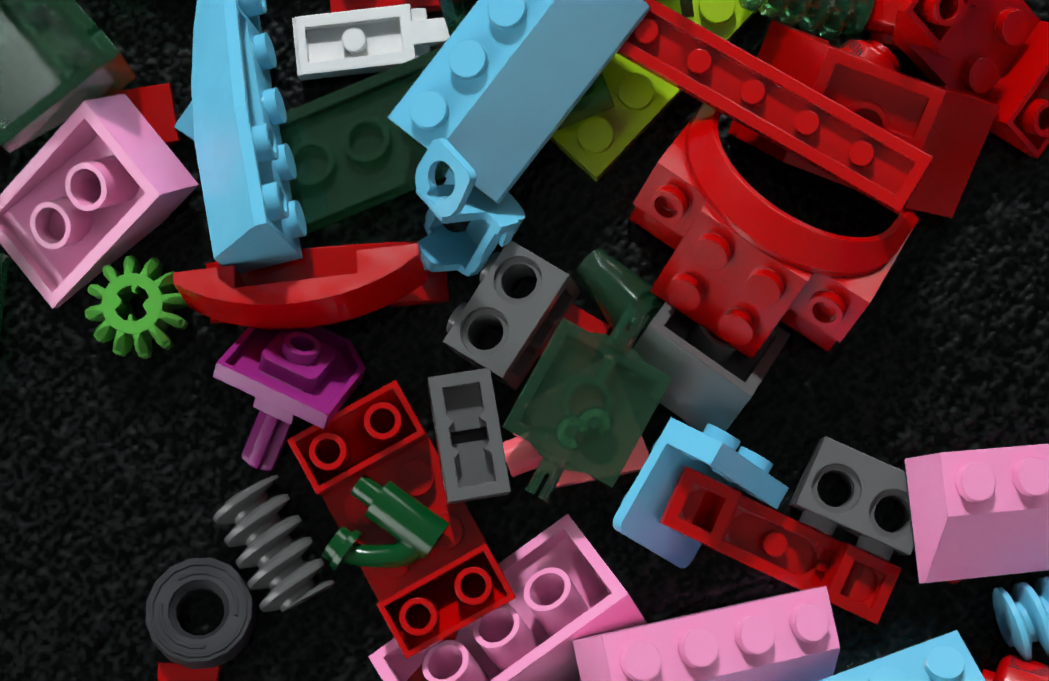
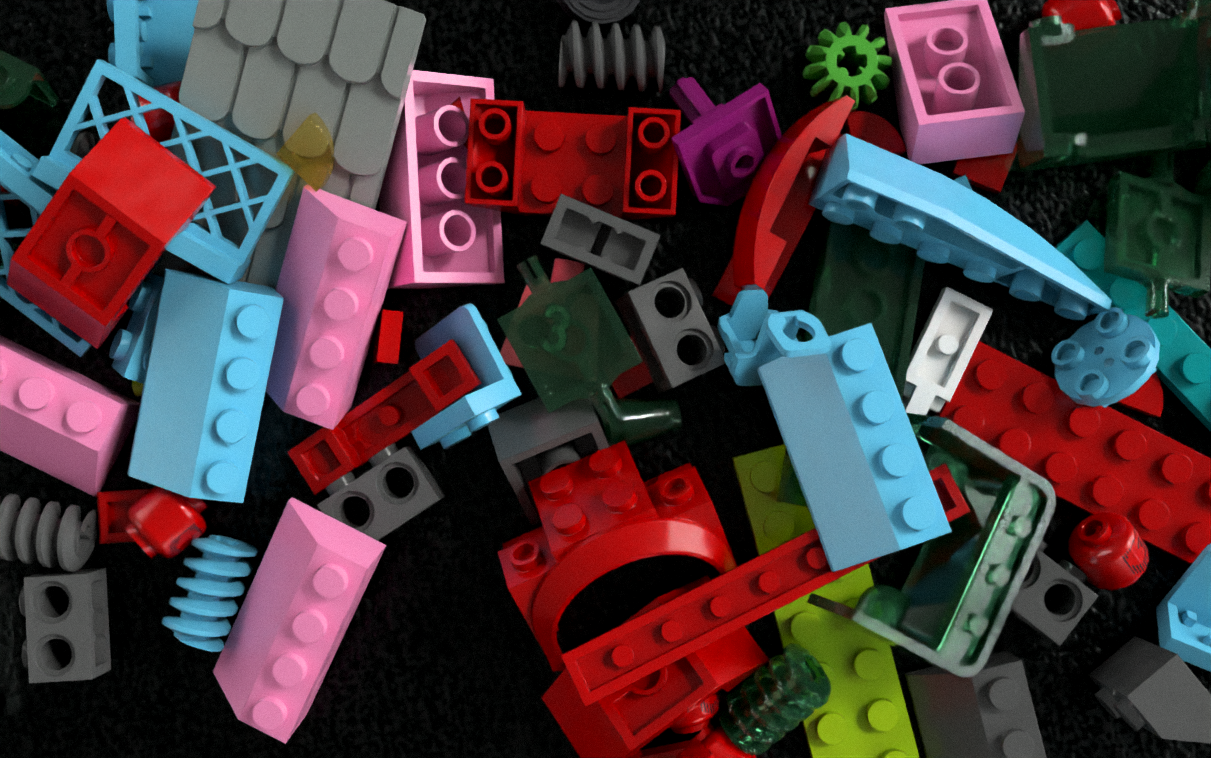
camera: 120 degrees right, 5 degrees up
dark green plant [321,474,450,571] -> none
none -> red tile [373,310,404,364]
none -> red tile [844,111,906,155]

